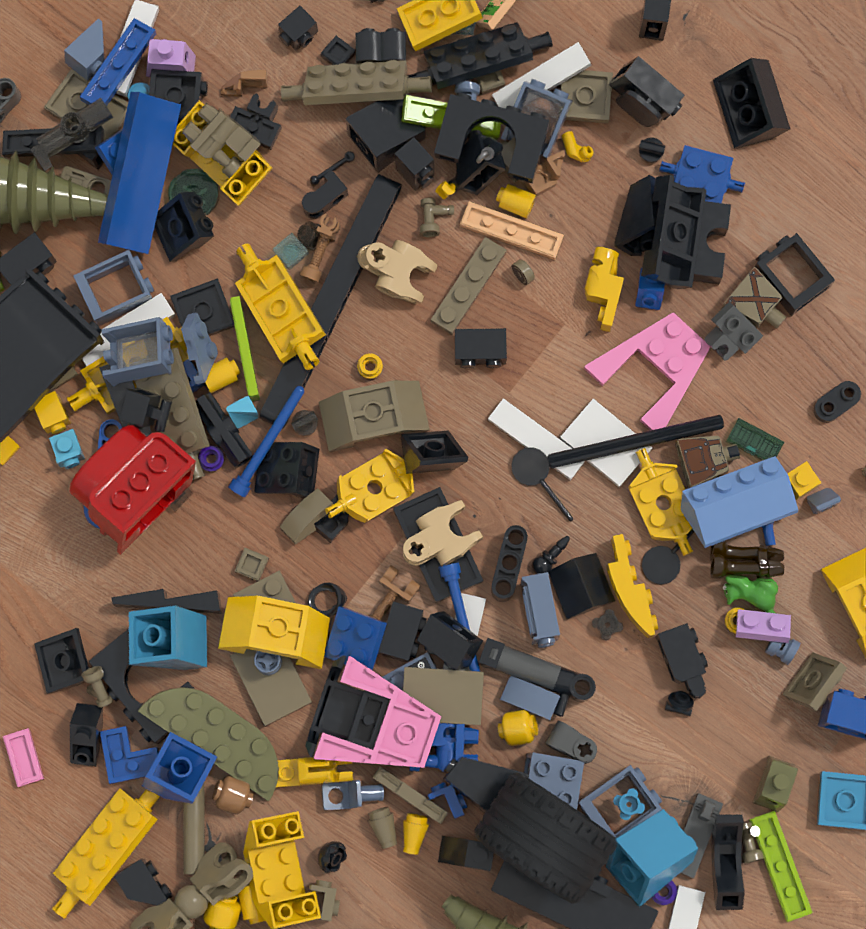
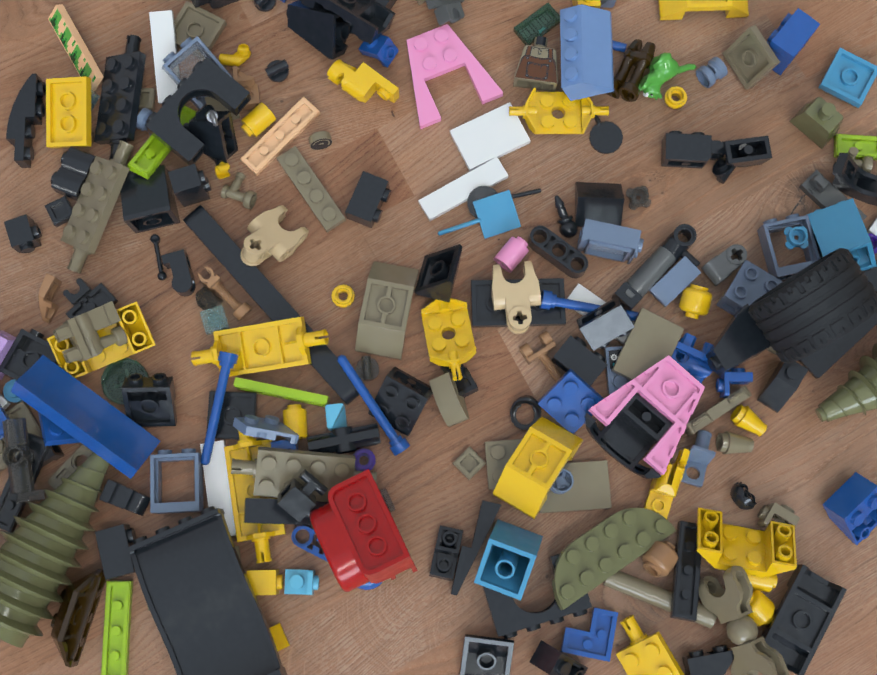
camera: 70 degrees left, 0 degrees up
dark tan piece [82,666,113,707] -> none
sand blue window [101,317,174,386] -> none
blue slope [142,732,217,804] -> none
black axle [547,415,724,468] -> none
yellow slope [606,534,658,638] -> none
lavender plate [736,609,791,643] -> none
none -> black leg [99,479,150,516]
none -> blue piece [200,351,238,465]
none -> black plate [265,59,289,82]
none -> black slope [429,525,463,581]
none -> dark azure piece [438,190,521,239]
none -> bright pink brick [494,236,529,273]
none -> black tile [670,521,701,622]
none -> black slope [723,136,772,168]

